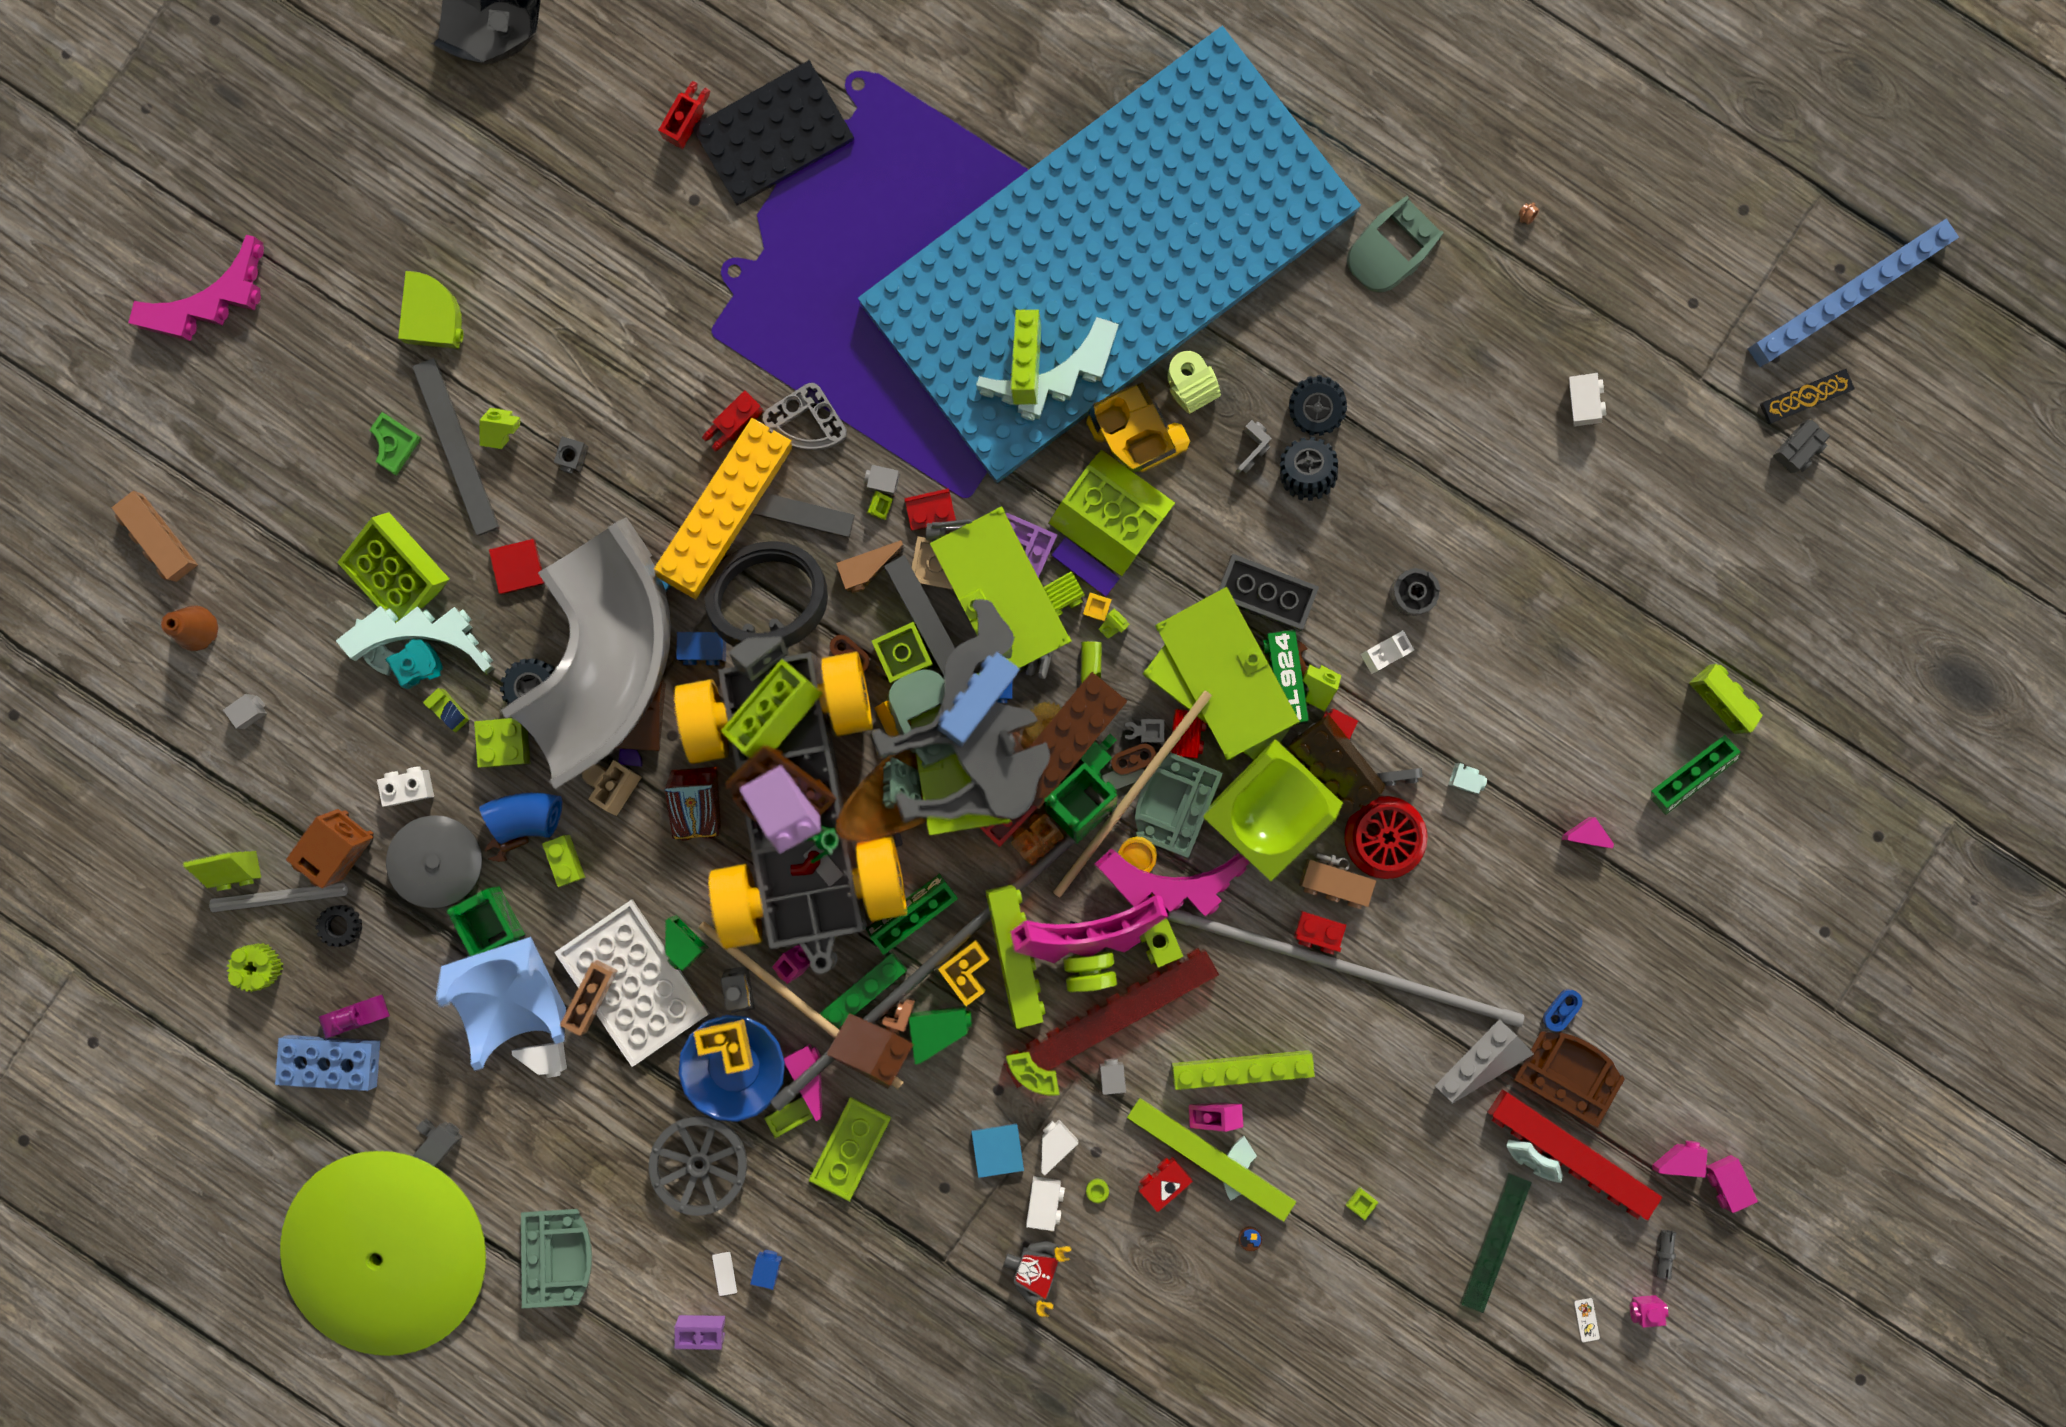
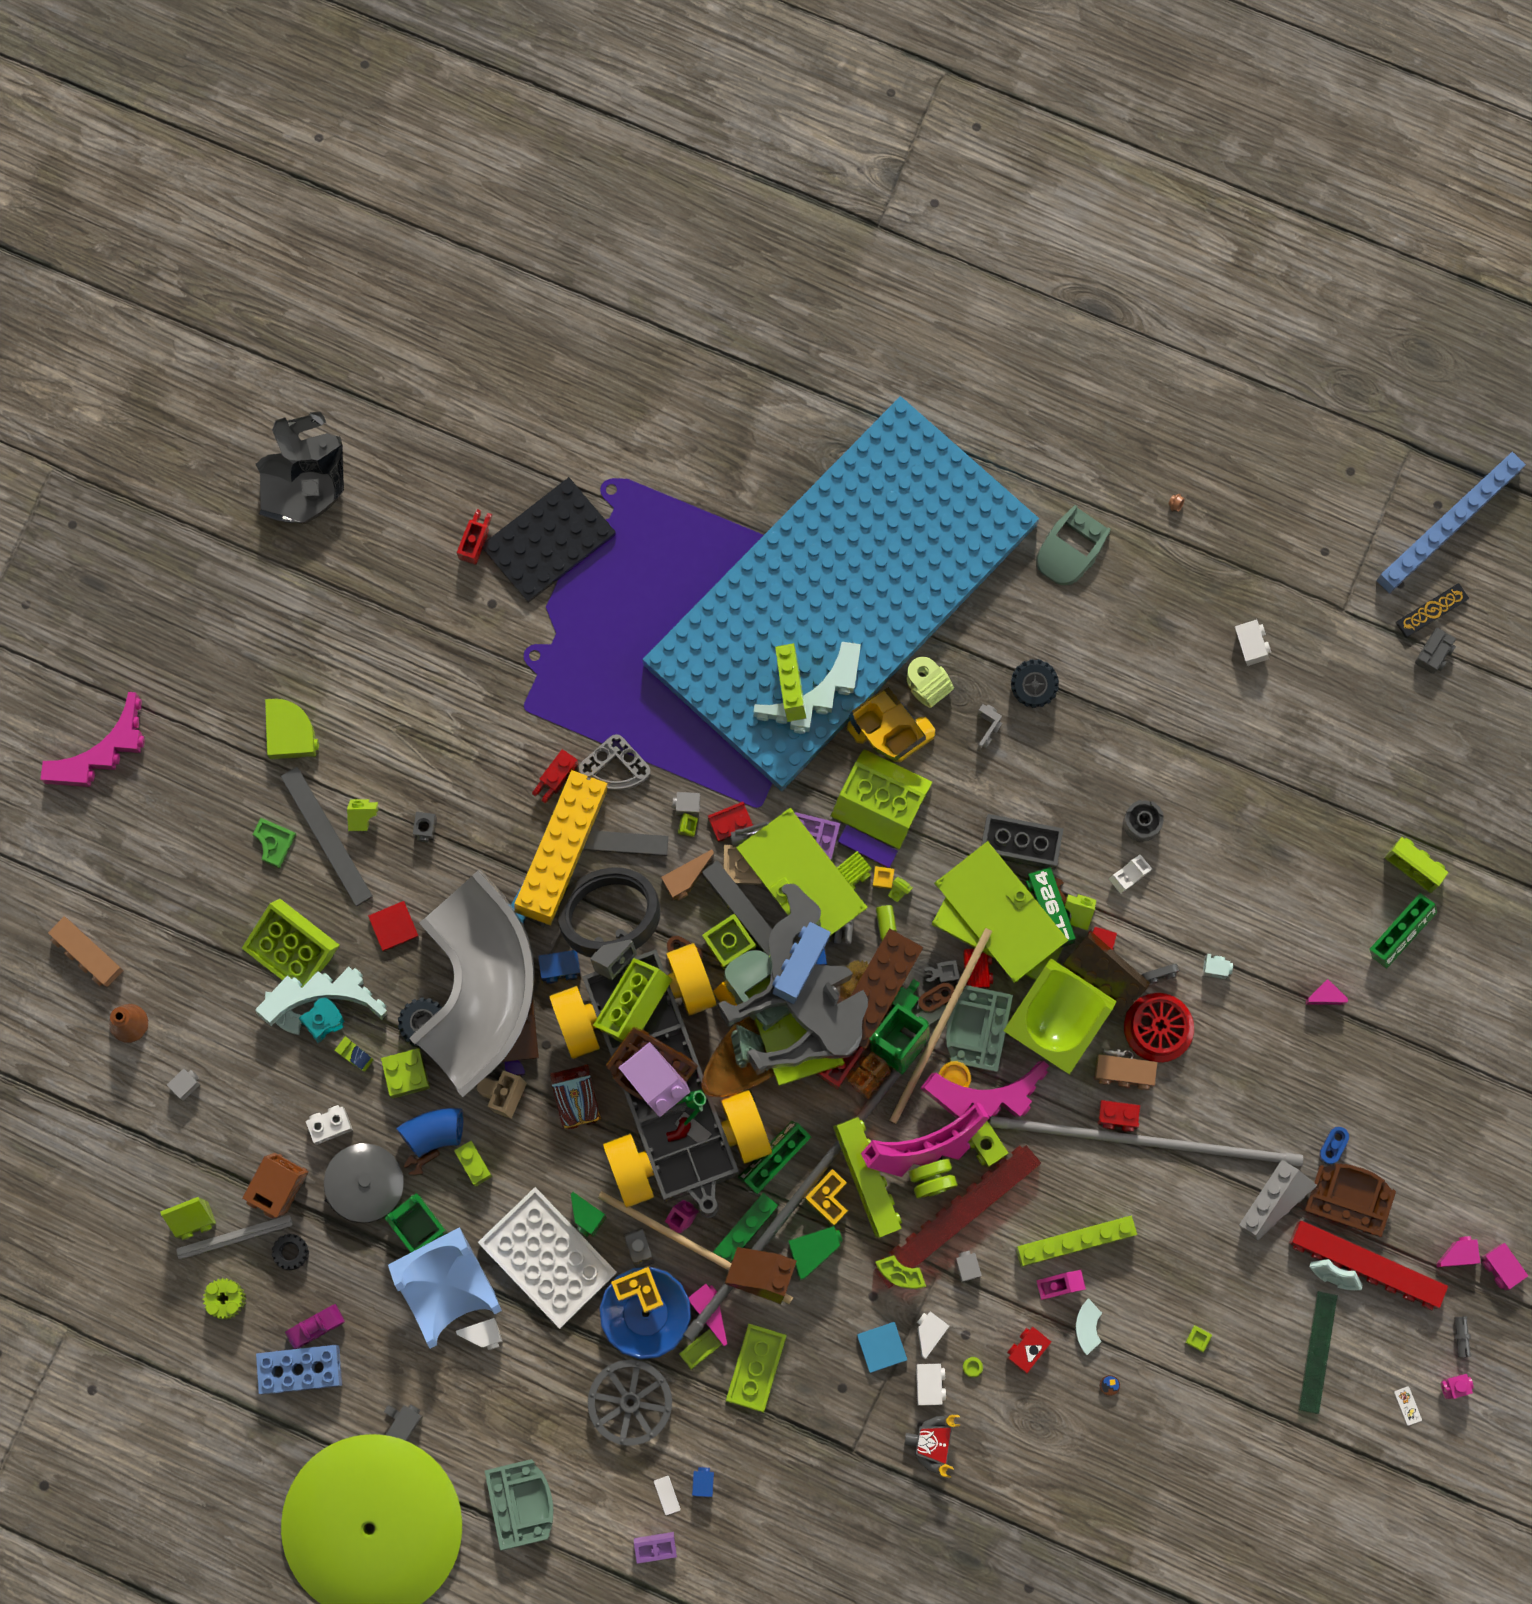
camera: 10 degrees left, 10 degrees down
medium nougat brick [560,960,618,1036] -> none
nougat bracket [882,998,916,1033] -> none
lime tile [1127,1097,1296,1222] -> none
black wheel [1280,437,1338,501] -> none

